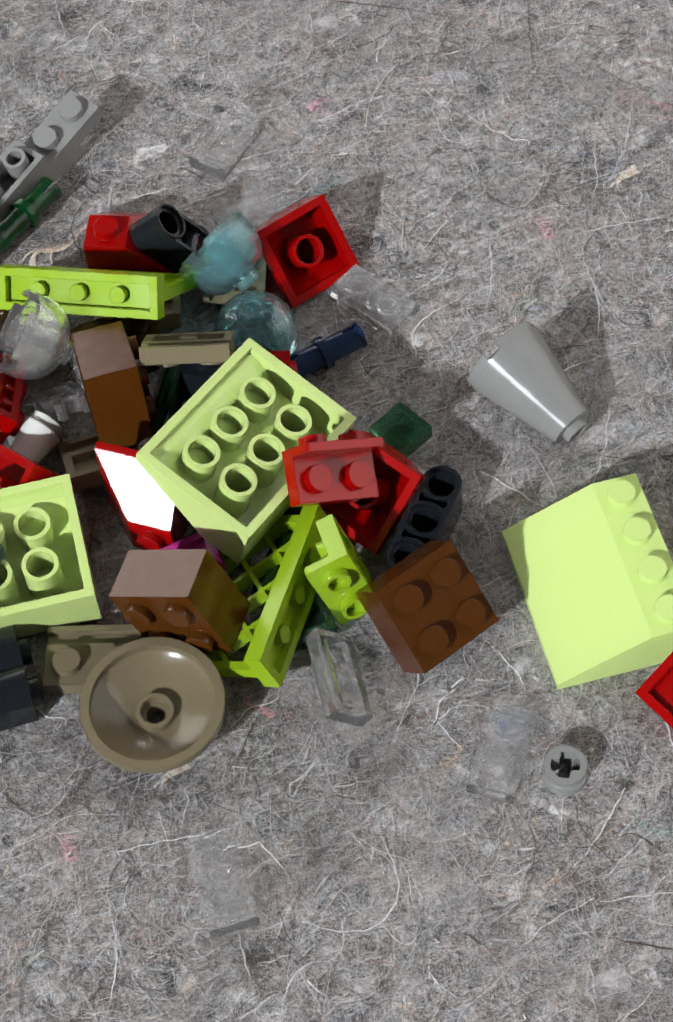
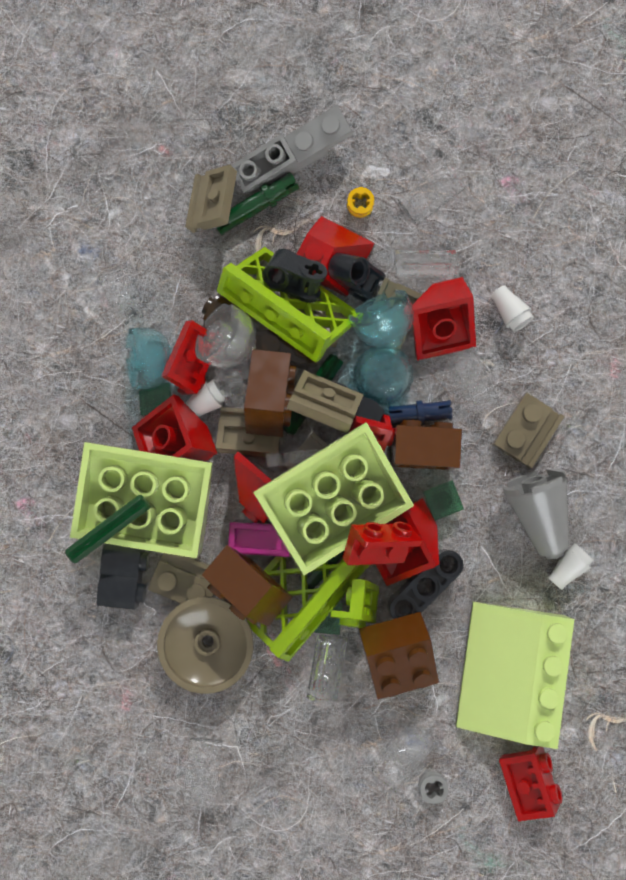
camera: 15 degrees right, 30 degrees up
none -> black piece [262,249,327,303]
none -> yellow bush [347,187,375,218]
none -> reddish brown brick [390,420,462,470]
none -> white cone [490,285,534,332]
none -> dark tan plate [492,392,565,469]
none -> white cone [548,543,594,590]

